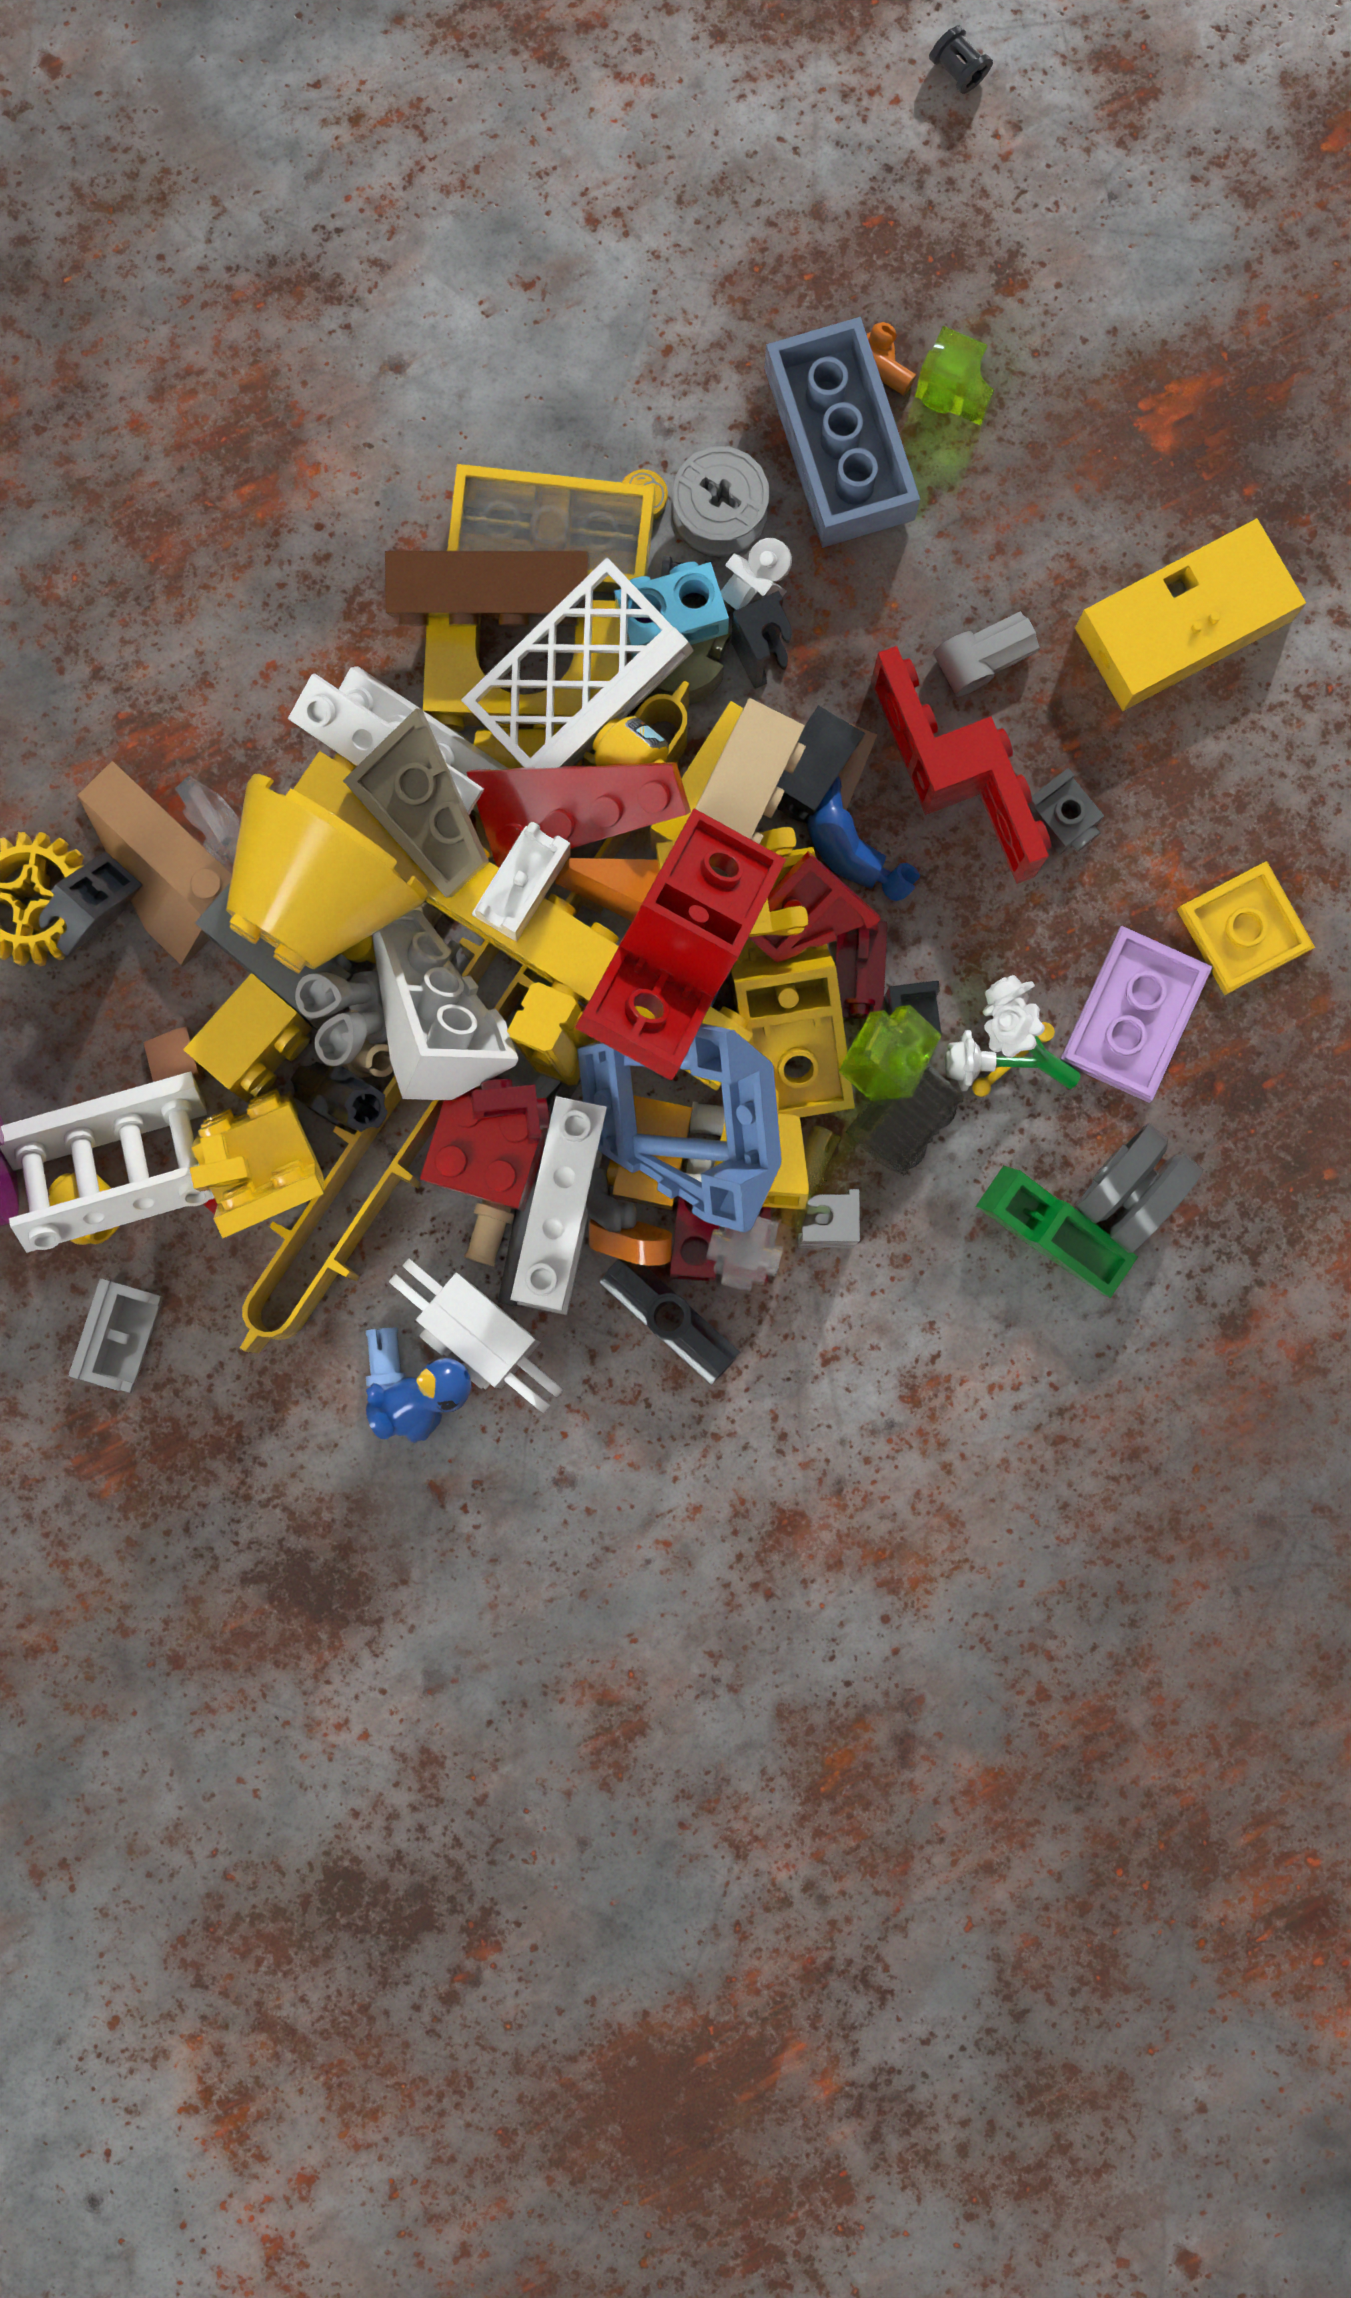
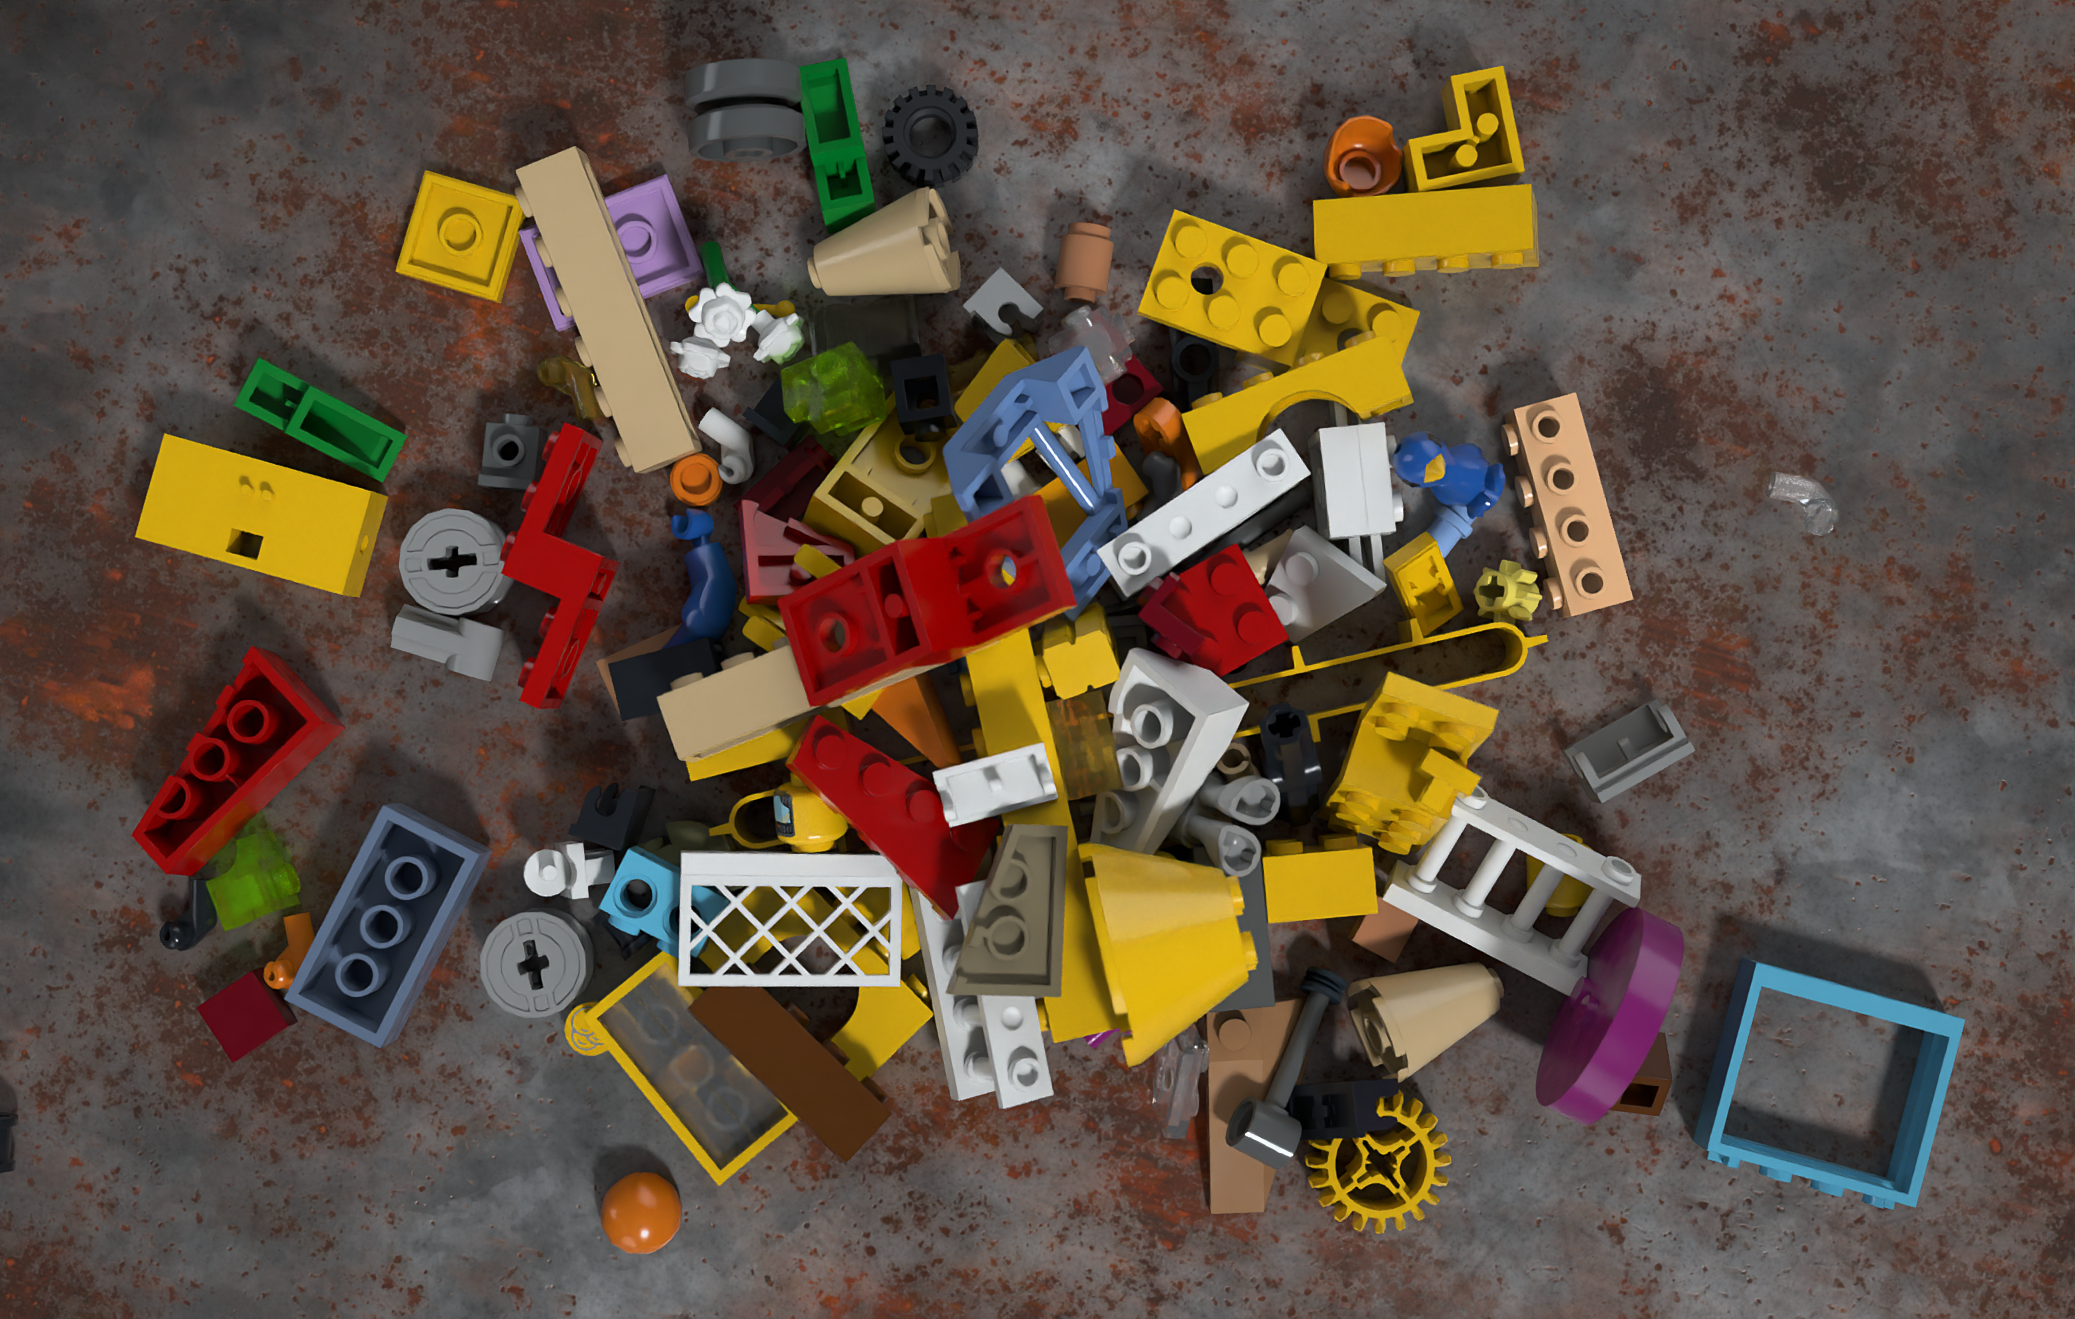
camera: 130 degrees left, 5 degrees up
none -> red wedge [131,645,346,876]
none -> black arm [159,878,218,951]
none -> dark red piece [196,967,298,1063]
none -> green slope [233,355,408,483]
none -> light grey piece [399,508,515,617]
none -> tan brick [515,146,704,474]
none -> clear yellow arm [537,354,604,422]
none -> orange hair [600,1172,683,1254]
none -> orange tile [670,453,725,507]
none -> white arm [698,407,755,484]
none -> tan cone [807,186,961,296]
none -> black tyre [882,85,979,189]
none -> black brick [890,353,958,442]
none -> clear yellow hips [1045,690,1124,800]
none -> nougat brick [1054,222,1114,304]
none -> yellow bracket [1137,209,1420,376]
none -> yellow arch [1181,331,1414,477]
none -> dark grey piece [1226,966,1347,1170]
none -> white wing [1264,525,1387,644]
none -> yellow wedge [1313,184,1539,280]
none -> orange hair [1323,114,1404,198]
none -> tan cone [1348,962,1504,1083]
none -> yellow plate [1382,531,1464,637]
none -> yellow brick [1401,66,1525,193]
none -> light yellow gear [1473,560,1542,625]
none -> light nougat brick [1500,392,1634,618]
none -> clear arm [1766,471,1839,536]

